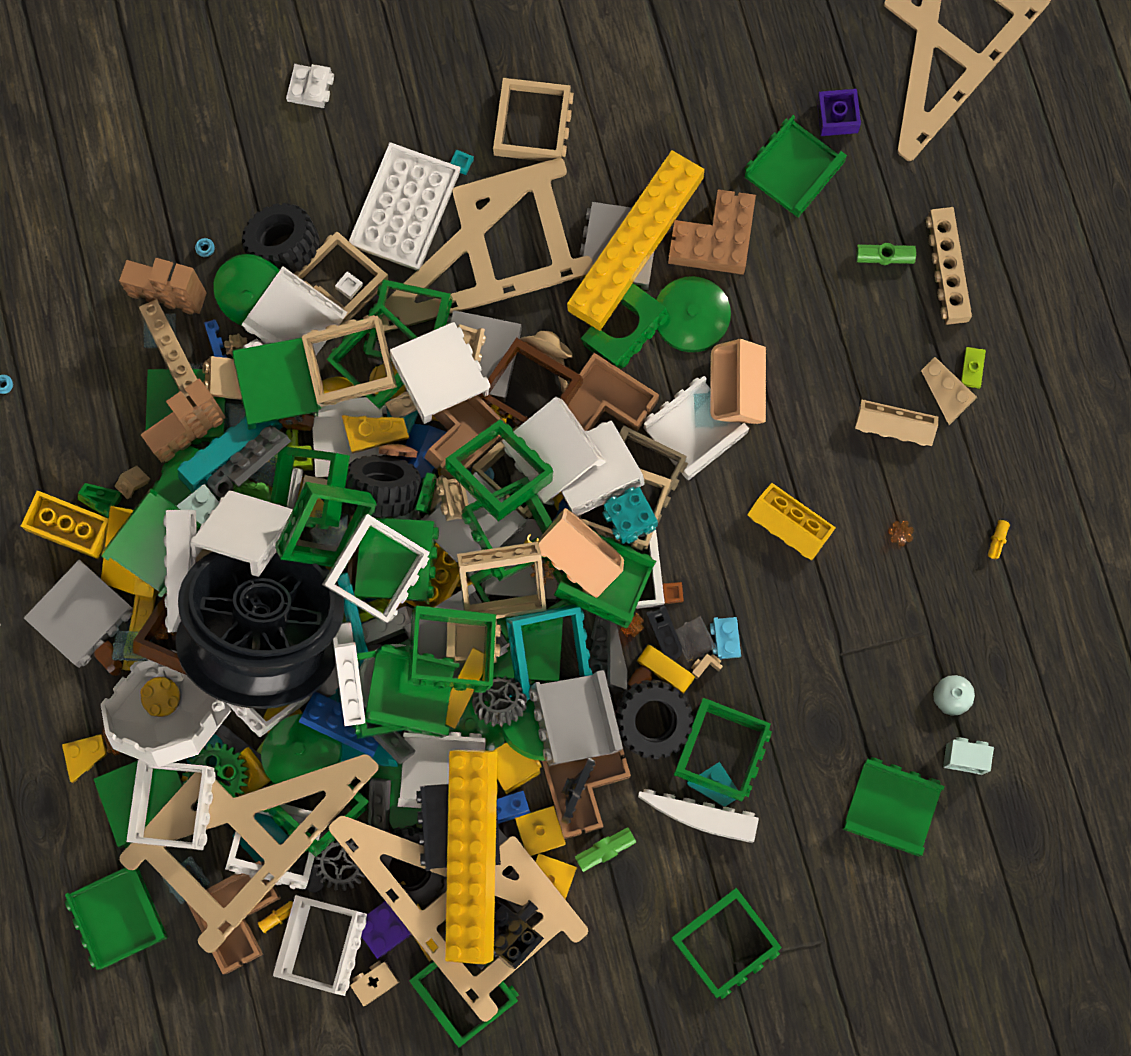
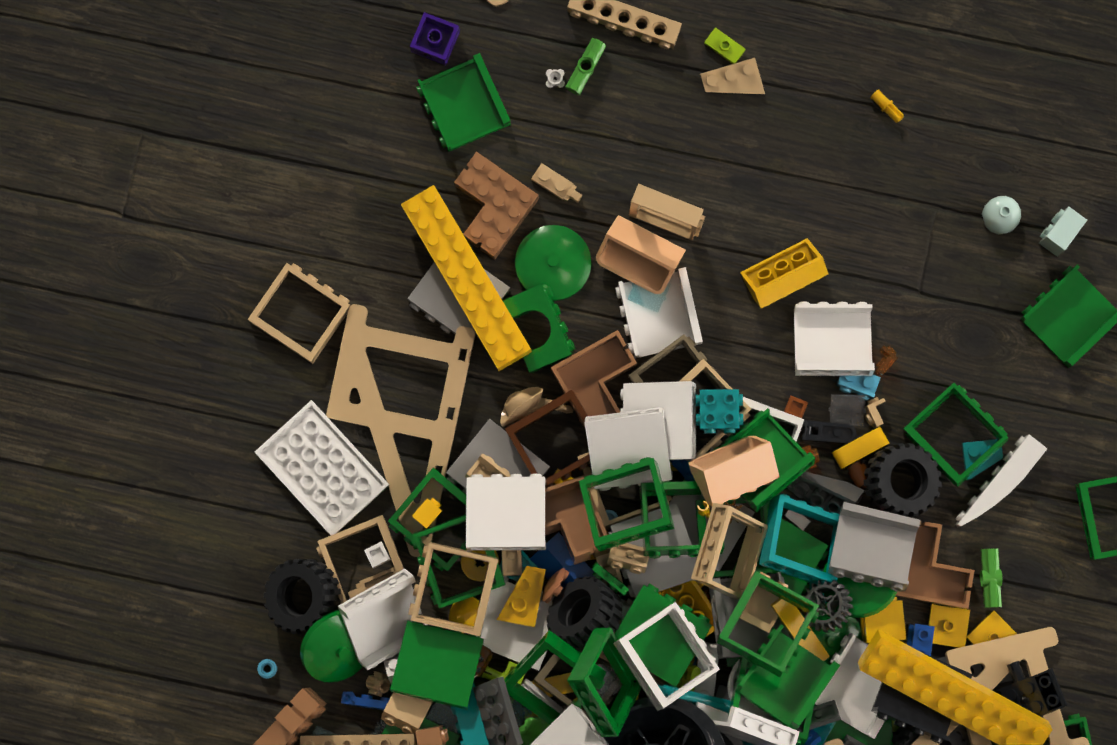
camera: 65 degrees left, 5 degrees up
white plate [286,64,334,108] -> none
teal tile [450,150,474,175] -> none
black wheel [561,758,596,825] -> none
tan brick [855,400,938,446] -> none
clear orange plant [888,521,914,546] -> none
none -> yellow brick [412,498,442,529]
none -> tan hinge [531,163,582,203]
none -> white plate [546,69,565,88]
none -> tan window [629,184,705,241]
none -> light grey piece [784,510,811,530]
none -> white panel [794,302,875,376]
none -> clear orange bracket [875,345,898,377]

